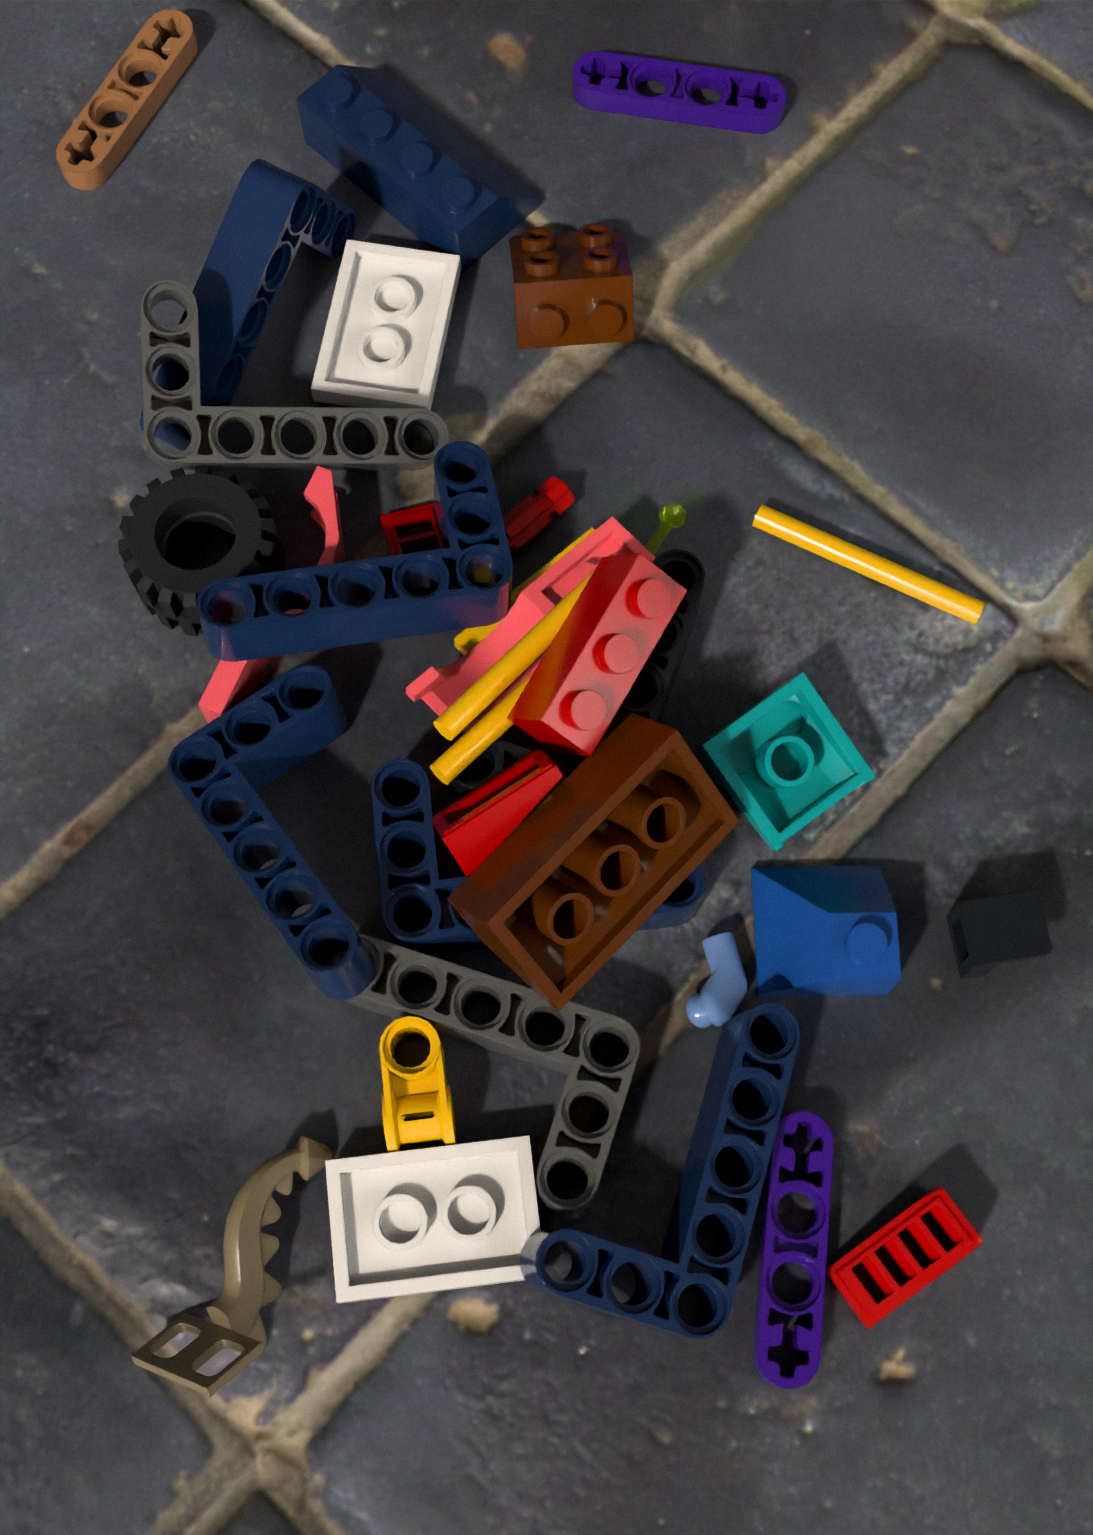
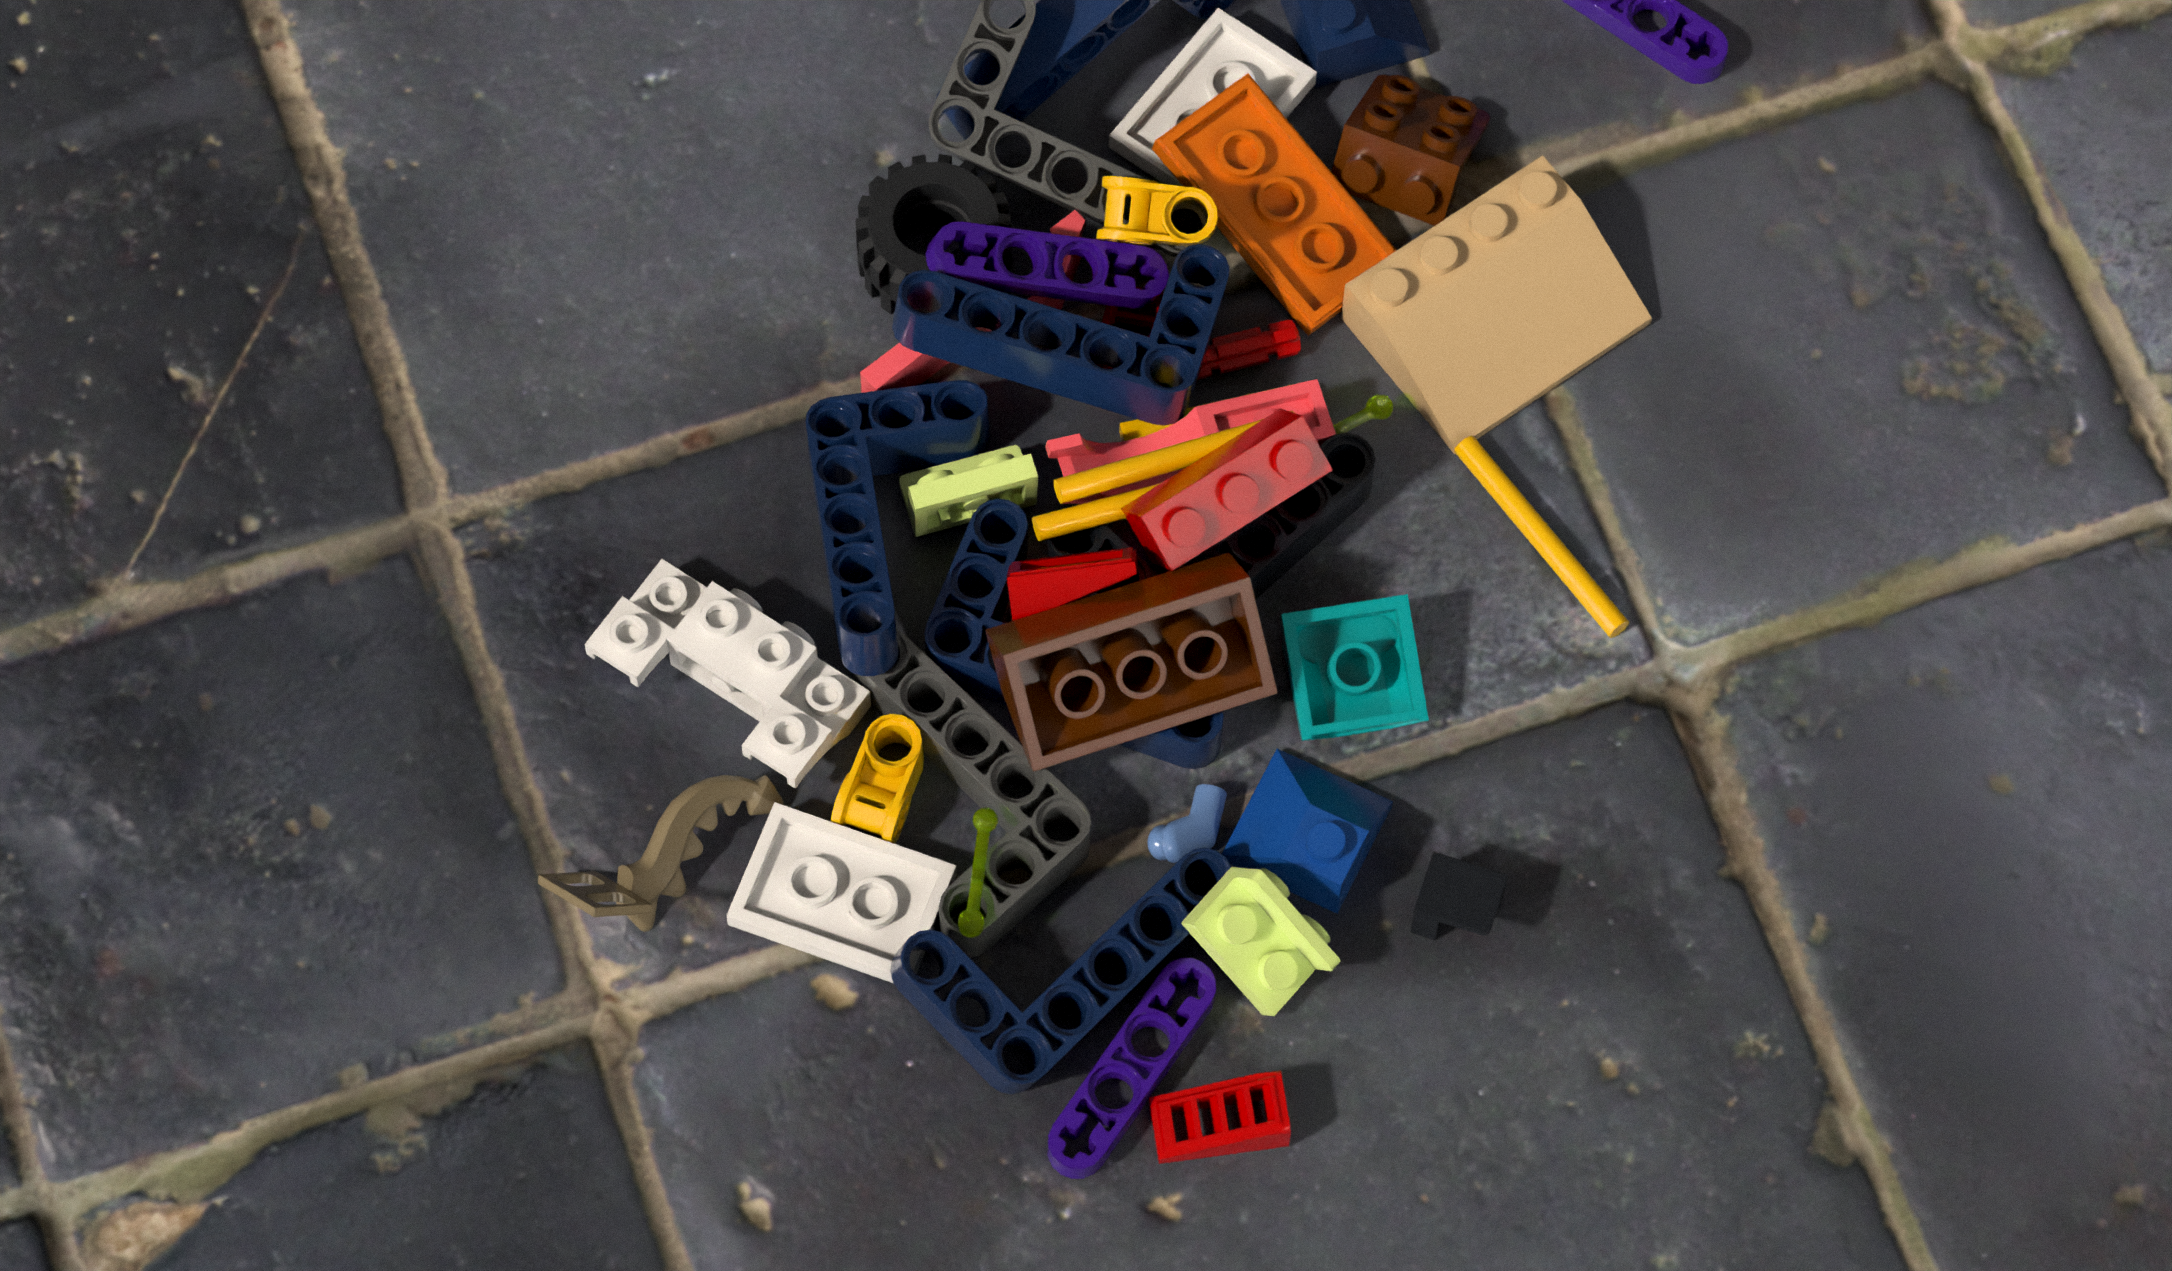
camera: 25 degrees right, 5 degrees down
none -> white bracket [585,559,871,789]
none -> yellowish green bracket [899,445,1038,537]
none -> dark purple beam [926,221,1169,309]
none -> clear neon green hinge [958,807,998,938]
none -> yellow piece [1096,176,1218,247]
none -> orange tile [1151,73,1397,336]
none -> yellowish green bracket [1181,867,1341,1016]
none -> tan slope [1341,155,1652,454]

